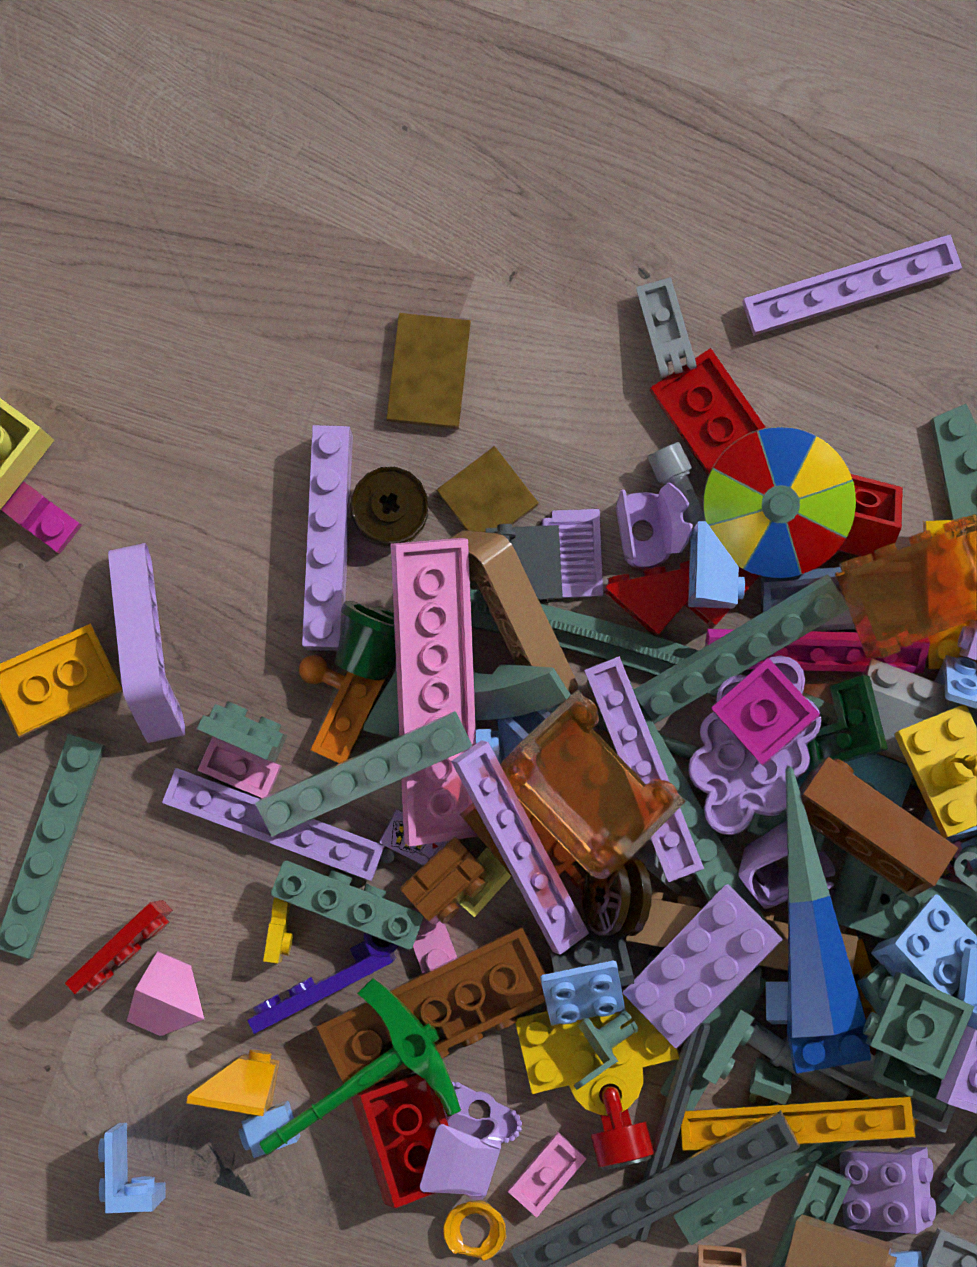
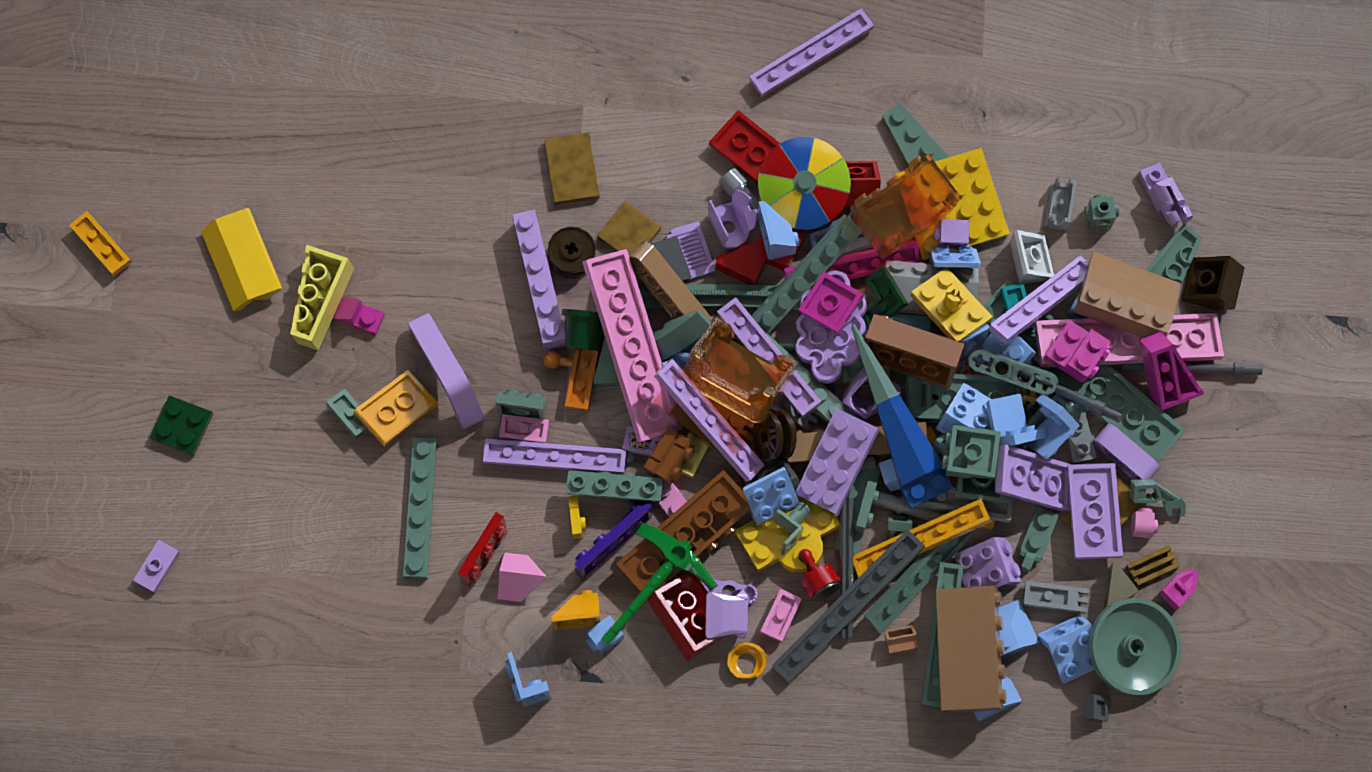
camera: 20 degrees left, 10 degrees down
sand green plate [255,711,472,836] -> none
light grey hinge [636,277,697,378] -> none

